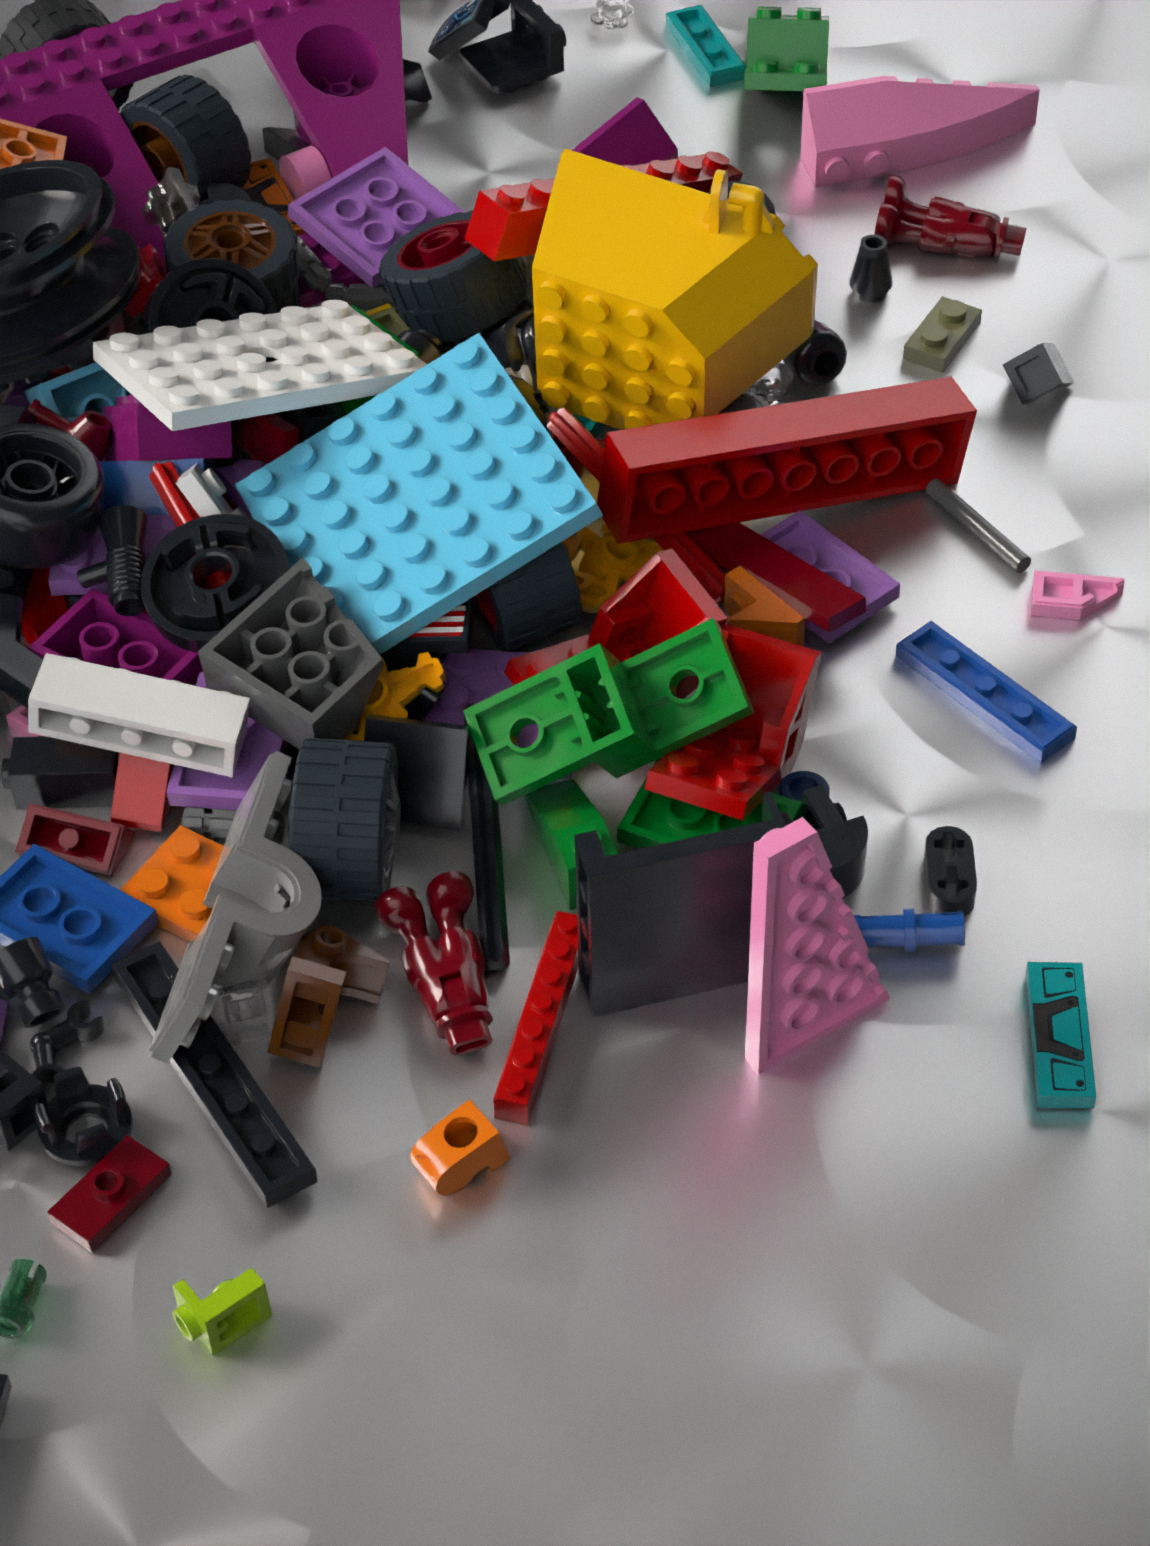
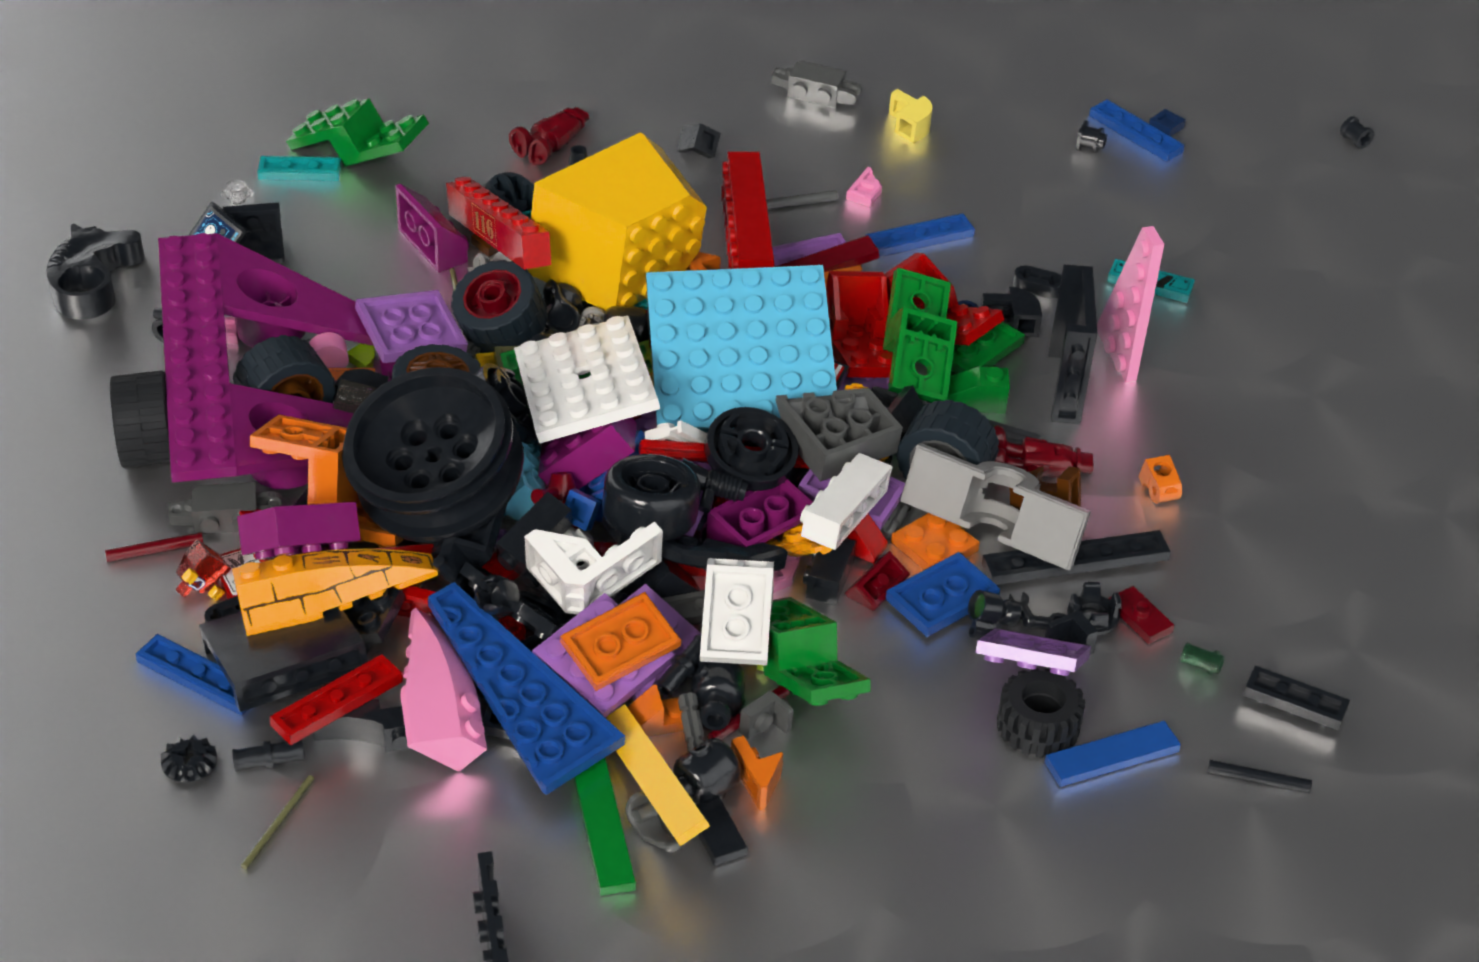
camera: 75 degrees left, 5 degrees down
lime bracket [172,1267,272,1355] -> none
red piece [493,911,579,1125] -> none
yellow piece [702,169,775,235] -> none
bright pink wedge [800,76,1040,187] -> none

